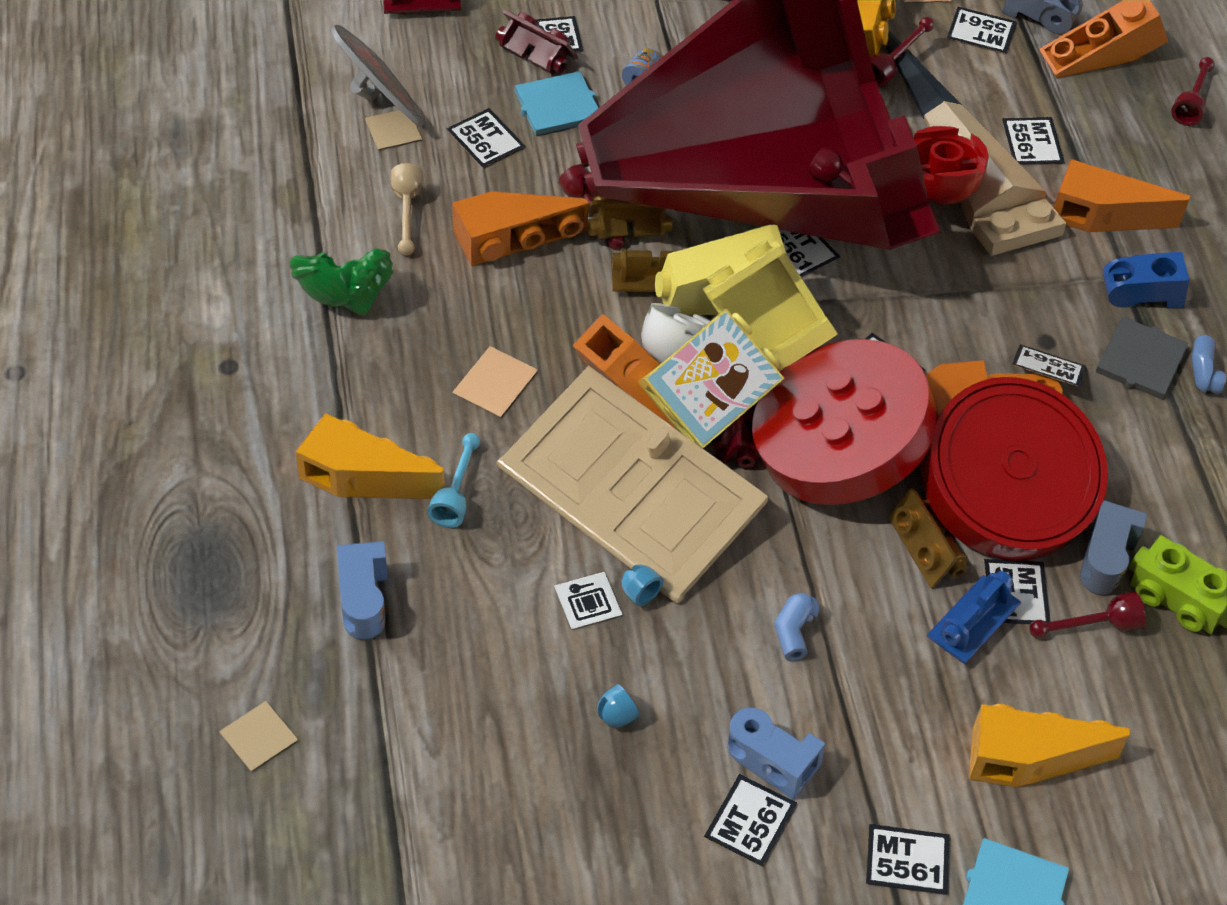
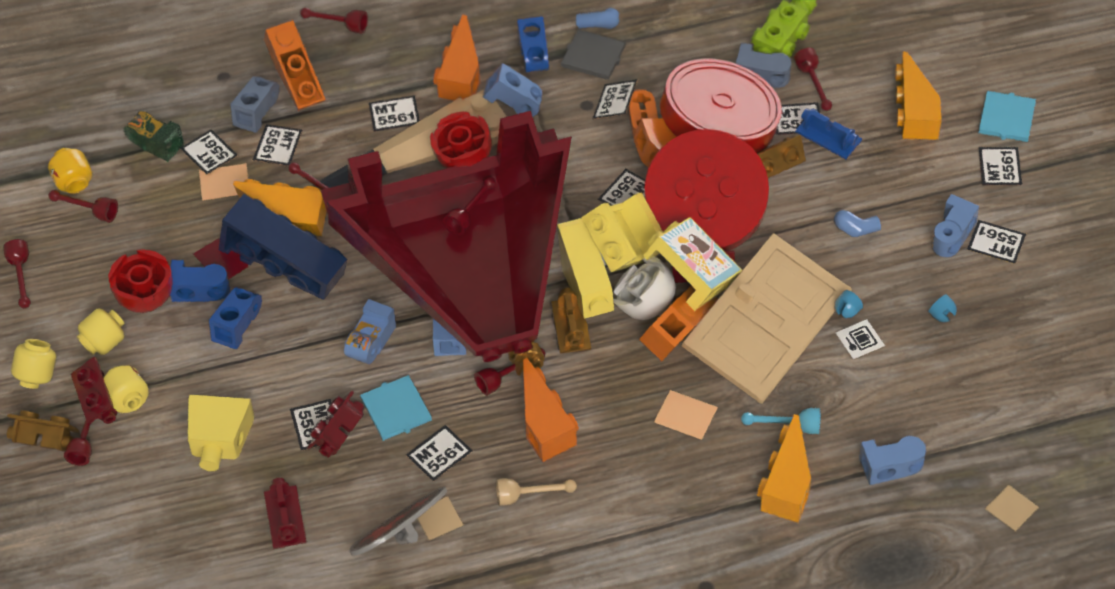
camera: 90 degrees left, 0 degrees up
green hair [289,248,393,315] -> none
none -> medium blue leg [483,63,542,117]

